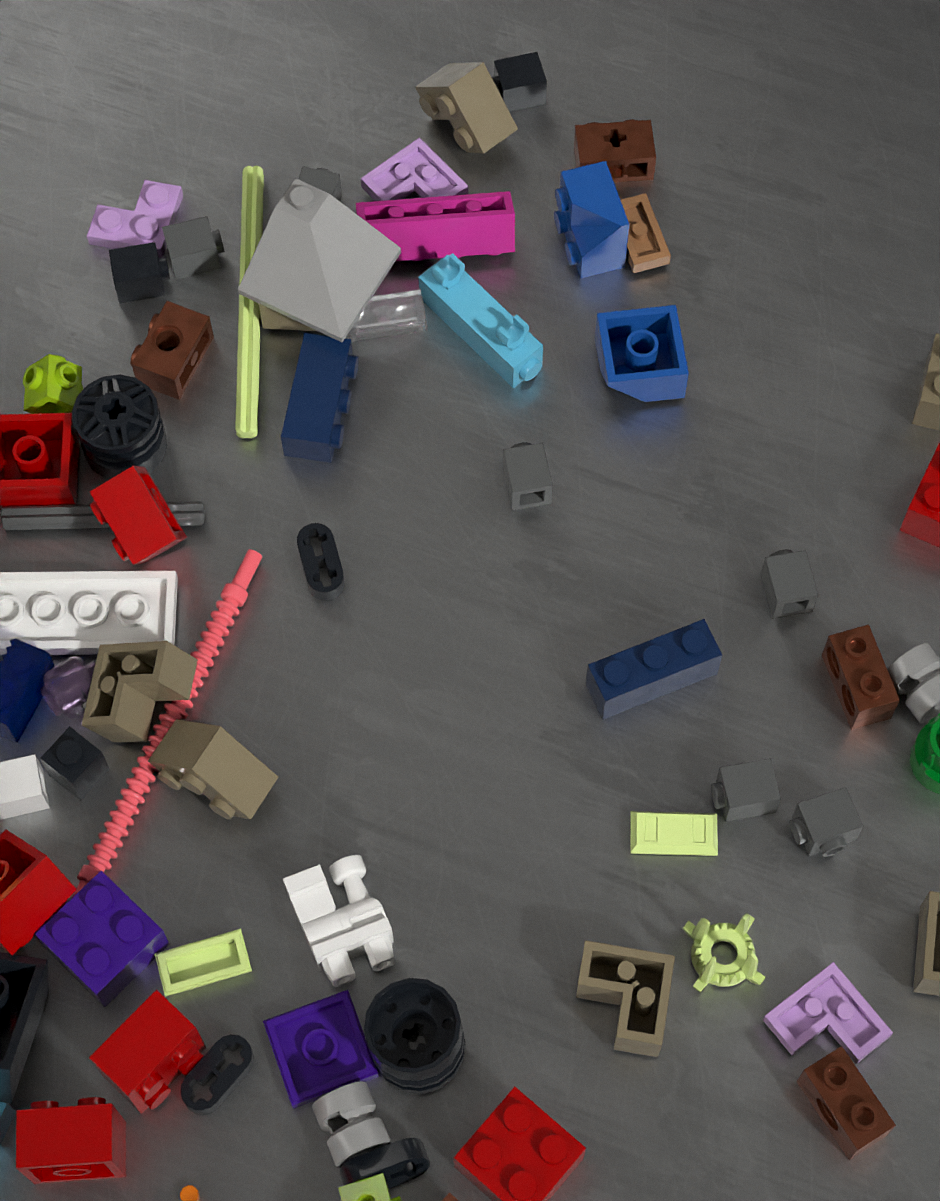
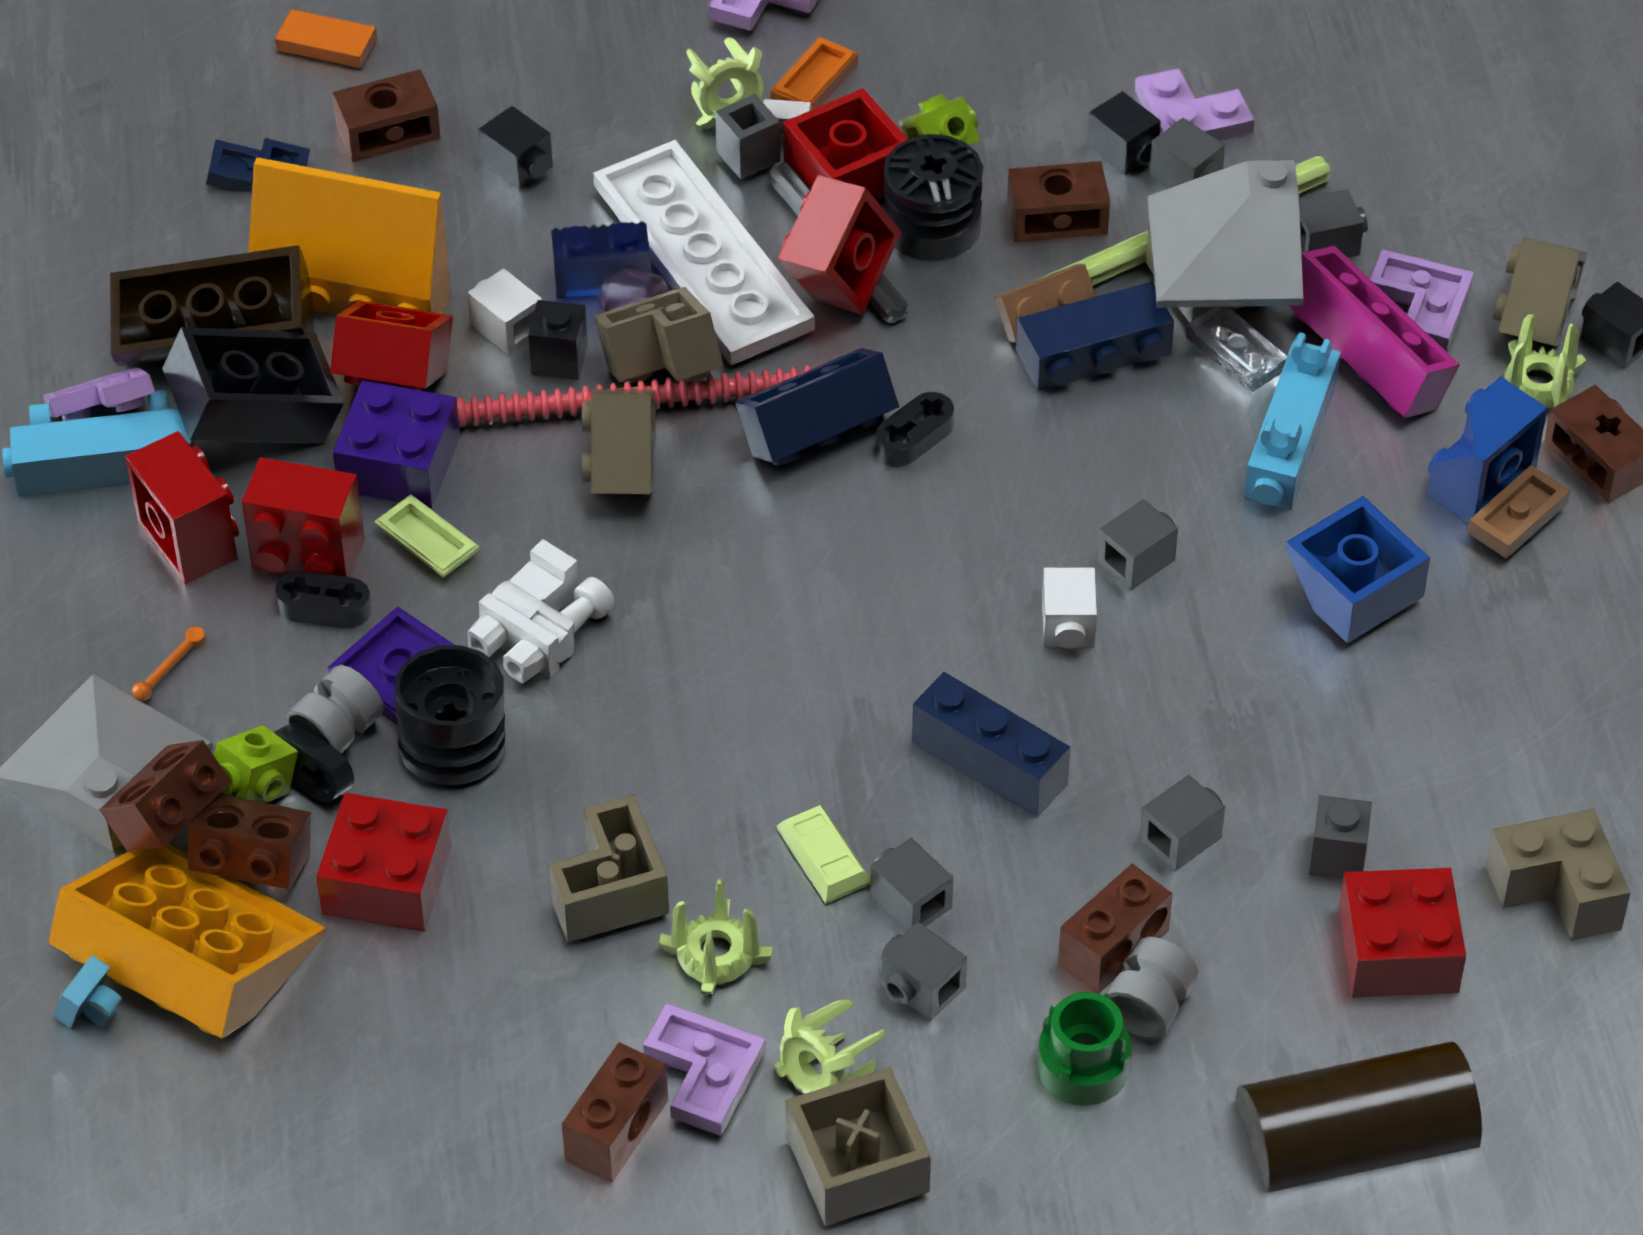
camera: 60 degrees right, 15 degrees down
none -> dark blue brick [735,348,899,465]
none -> yellowish green piece [774,1000,885,1094]
none -> medium nougat plate [994,264,1096,342]
none -> white brick [1042,568,1097,649]
none -> dark grey brick [1309,795,1372,879]
none -> yellowish green piece [1504,314,1587,409]

